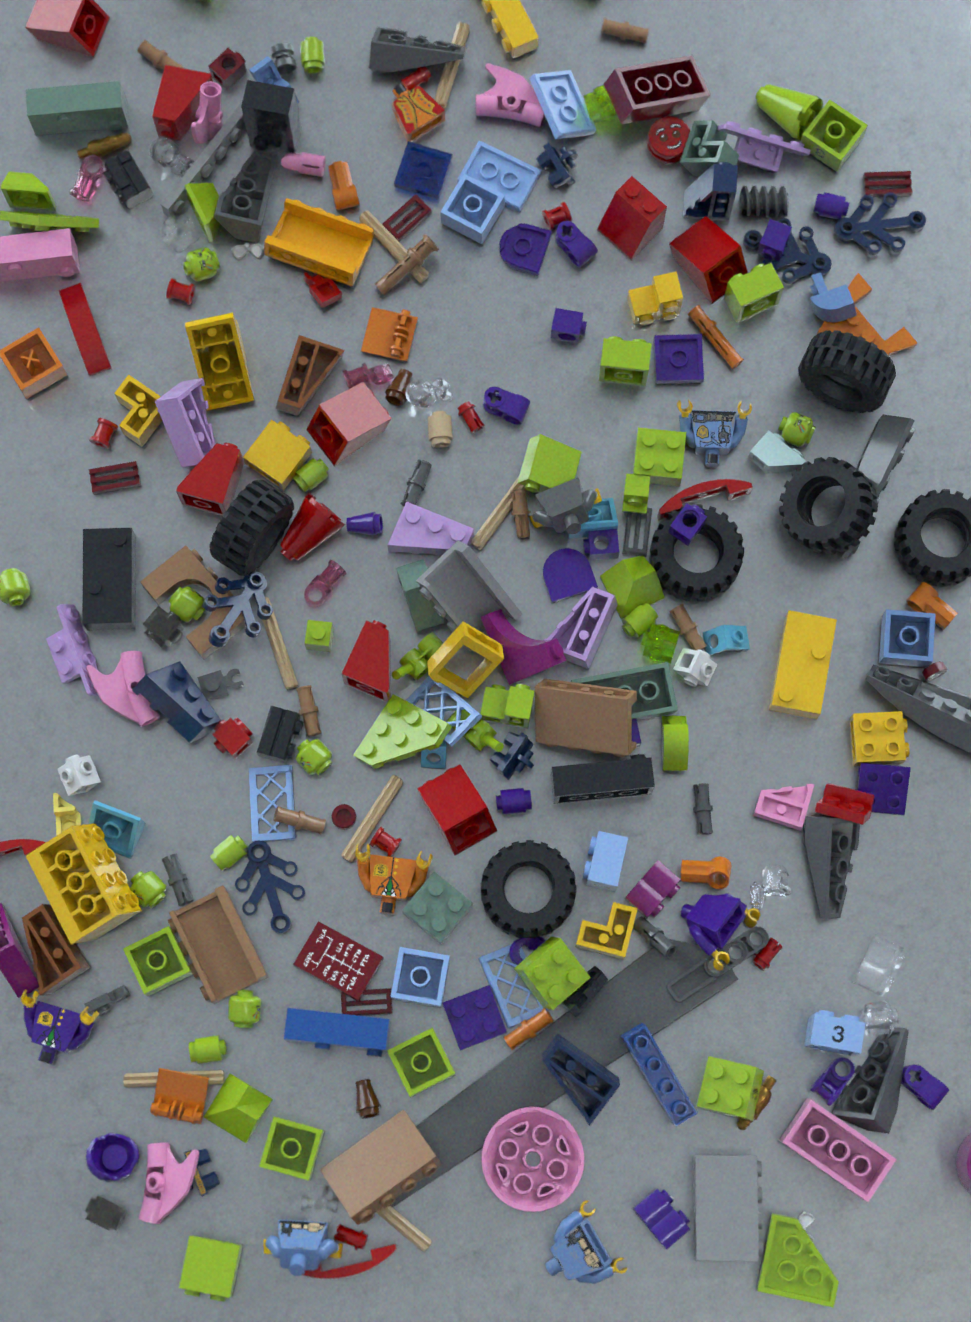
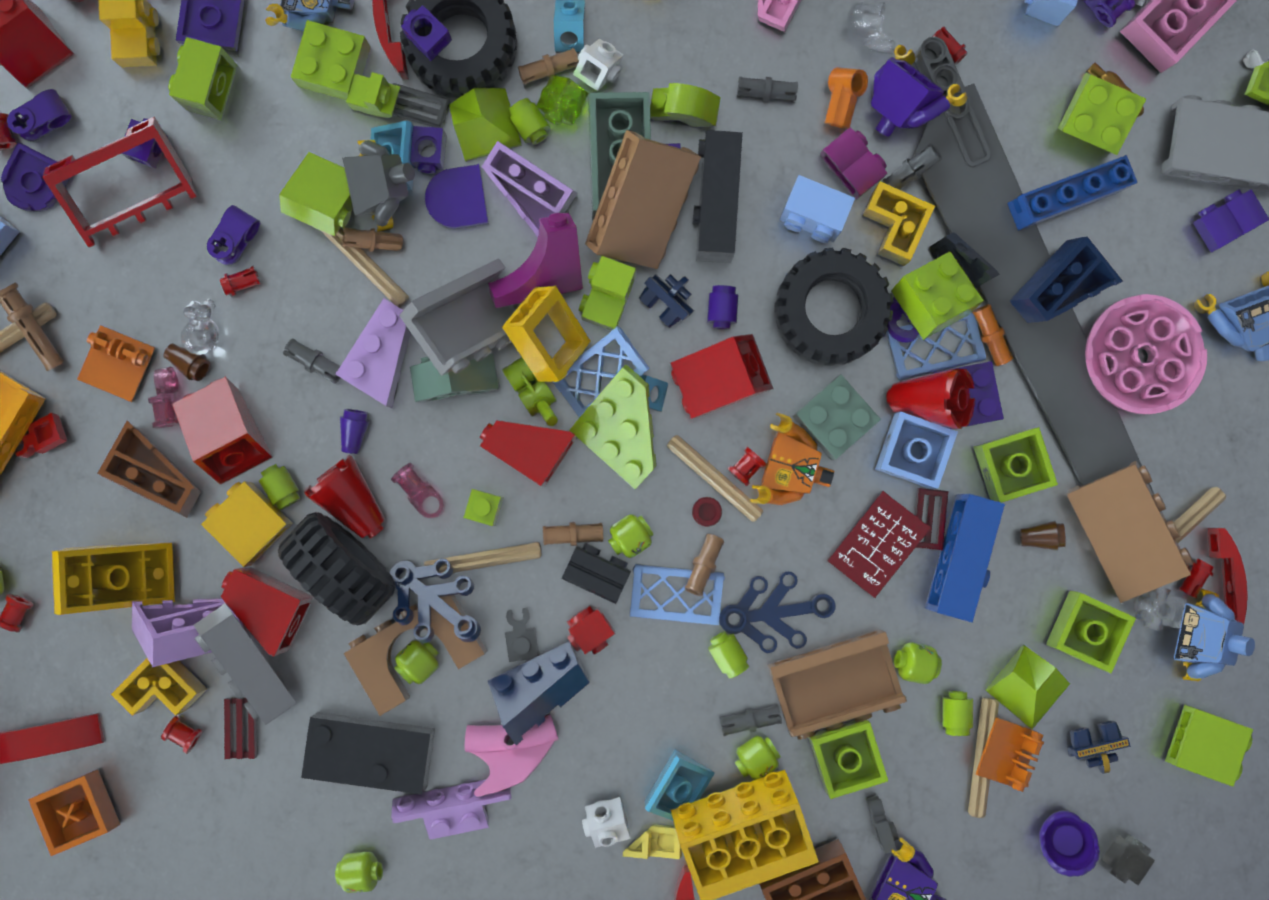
camera: 80 degrees left, 10 degrees up
bright pink pin [139,1143,199,1224] -> none
clear smoke brick [143,606,184,648] -> none
tan brick [427,411,453,448] -> none
lime beam [446,710,504,752] -> none
none -> red hinge [42,116,197,248]
none -> light grey brick [194,603,296,725]
none -> red cone [886,368,975,429]

